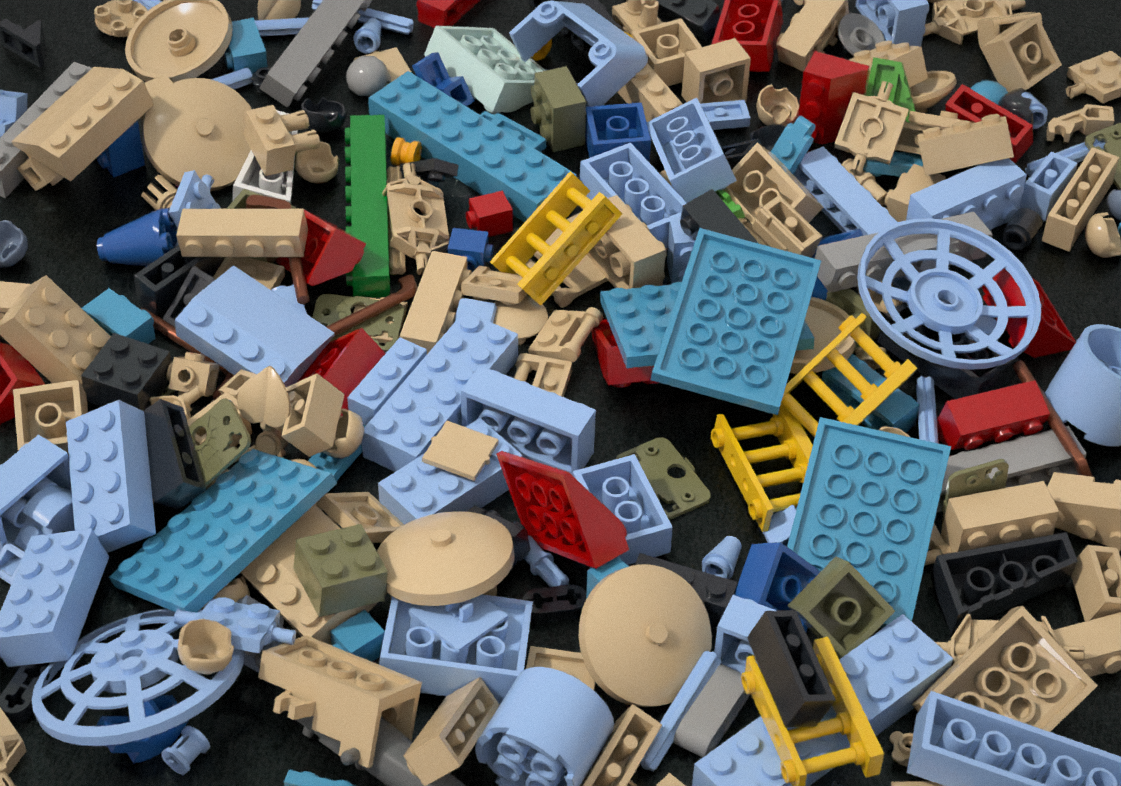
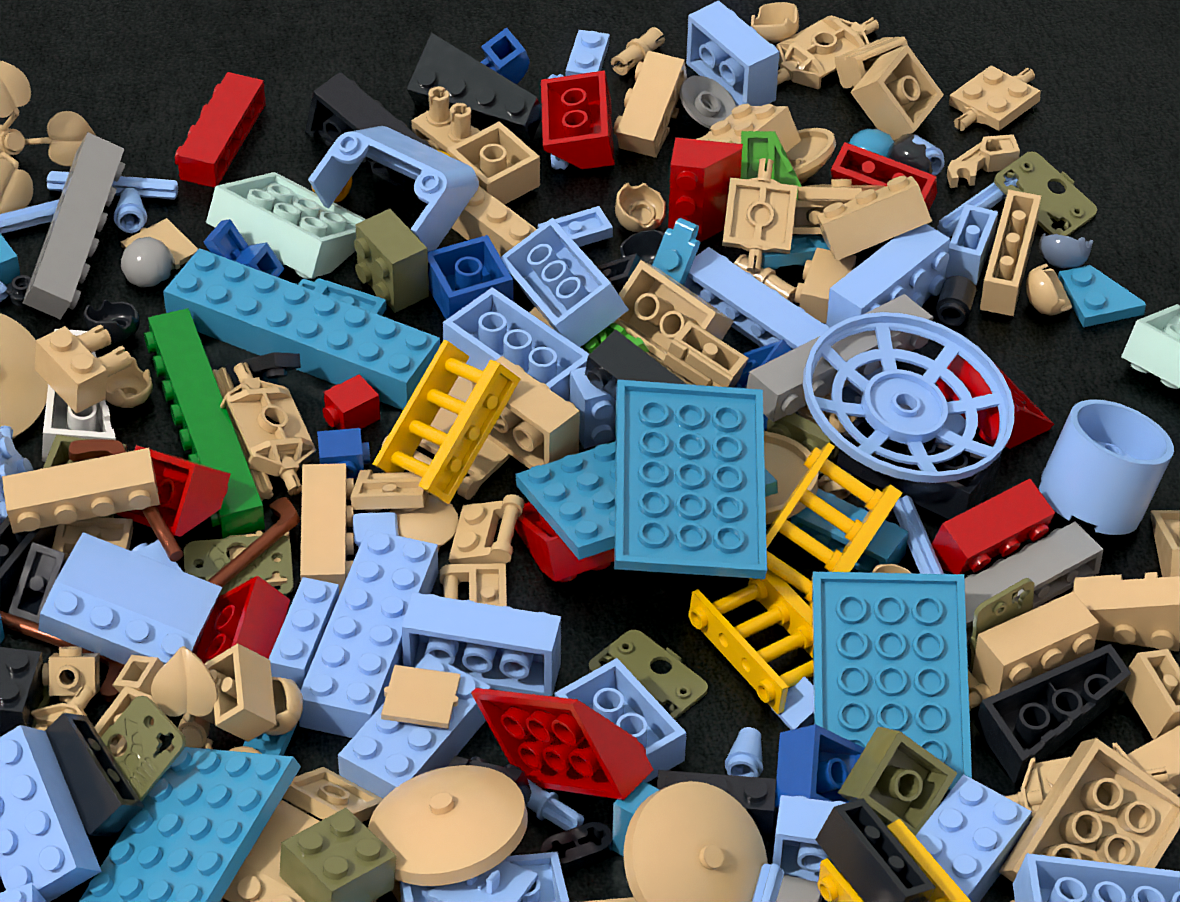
camera: 15 degrees left, 0 degrees up
light orange wheel [391,137,422,166] -> none
tan brick [682,38,751,104] -> none
copper piece [1013,361,1092,477] -> none

